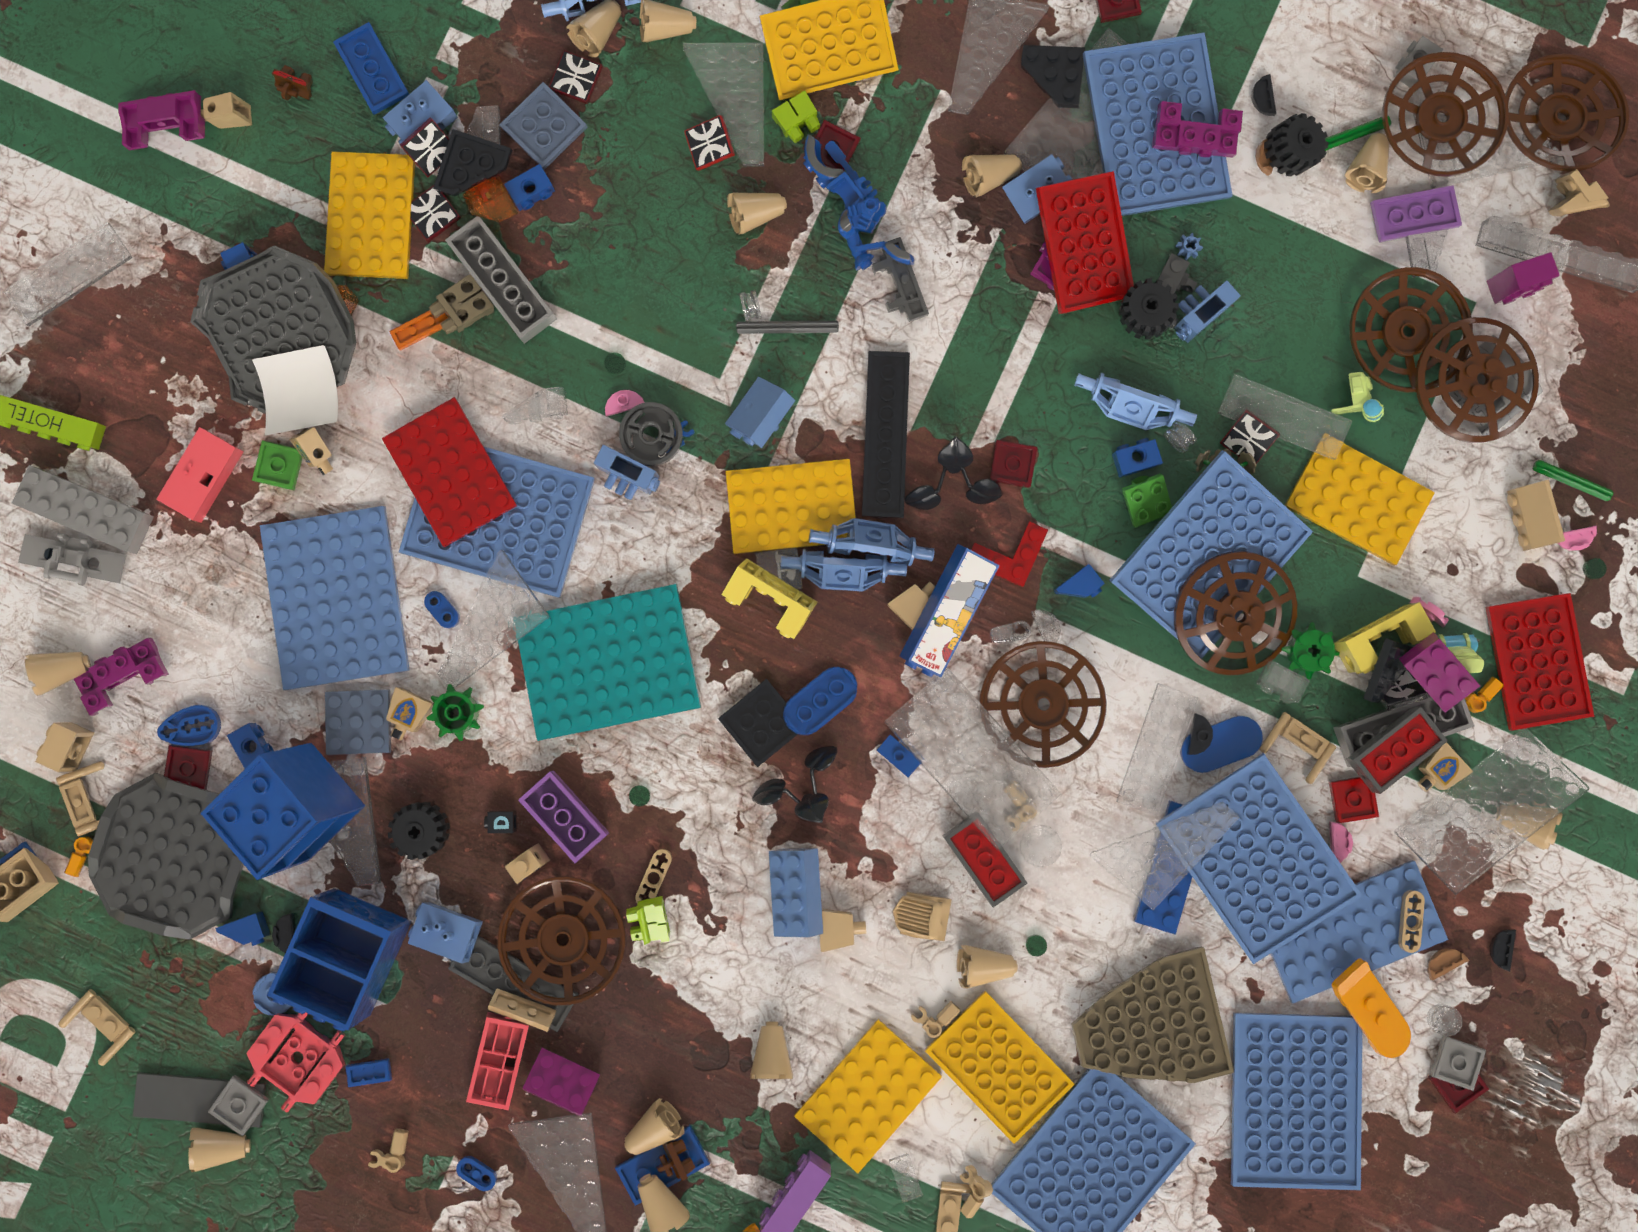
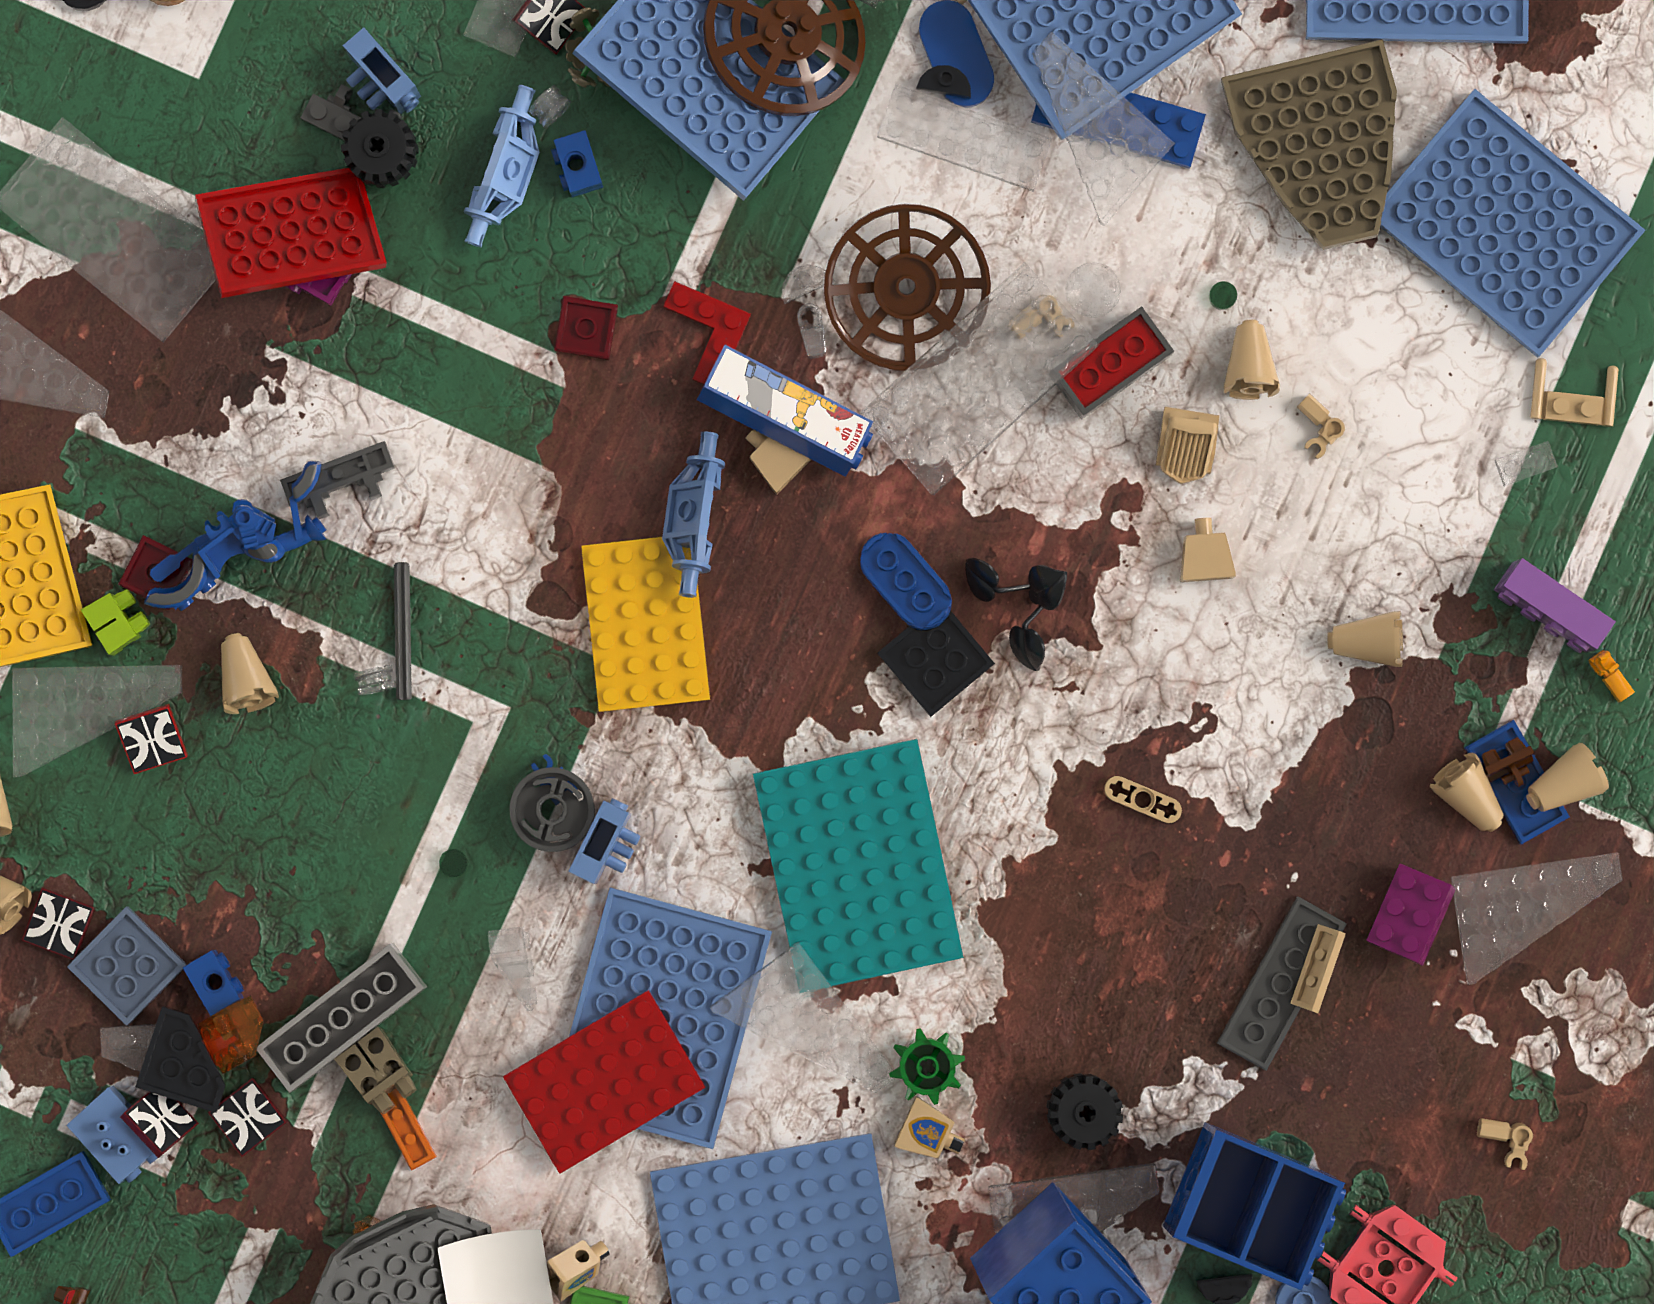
camera: 90 degrees left, 0 degrees up
yellow plate [324,152,415,279] -> none
sand blue plate [325,690,391,755] -> none
blue plate [345,1058,392,1087] -> none
medium blue piece [408,902,483,963] -> none
blue plate [424,591,460,628] -> none
blue plate [456,1156,497,1191] -> none
coral brick [466,1012,529,1110] -> none
black brick [484,811,517,833] -> none
reddish brown dish [498,876,626,1006] -> none
tan torso [505,843,550,884] -> none
medium lavender brick [519,771,609,863] -> none
bright pink plate [605,390,645,417] -> none
lime hips [626,896,670,945] -> none
clear green tile [629,785,651,807] -> none
light yellow plate [721,558,817,639] -> none
medium blue piece [725,377,796,448] -> none
clear tile [756,547,803,595] -> none
medium blue brick [769,848,823,937] -> none
medium blue plate [781,549,907,591] -> none
yellow plate [794,1019,942,1173] -> none
black plate [862,351,910,518] -> none
blue plate [877,735,922,778] -> none
black plant [904,436,1003,510] -> none
yellow plate [925,991,1075,1144] -> none
tan bar [960,1165,993,1218] -> none
tan cone [962,155,1022,197] -> none
medium blue piece [1002,154,1073,224] -> none
black plate [1021,45,1085,108] -> none
blue slope [1053,564,1105,598] -> none
medium blue plate [1083,33,1233,216] -> none
bright green plate [1122,473,1172,527] -> none
magenta bracket [1152,101,1243,158] -> none
medium blue gear [1175,233,1203,261] -> none

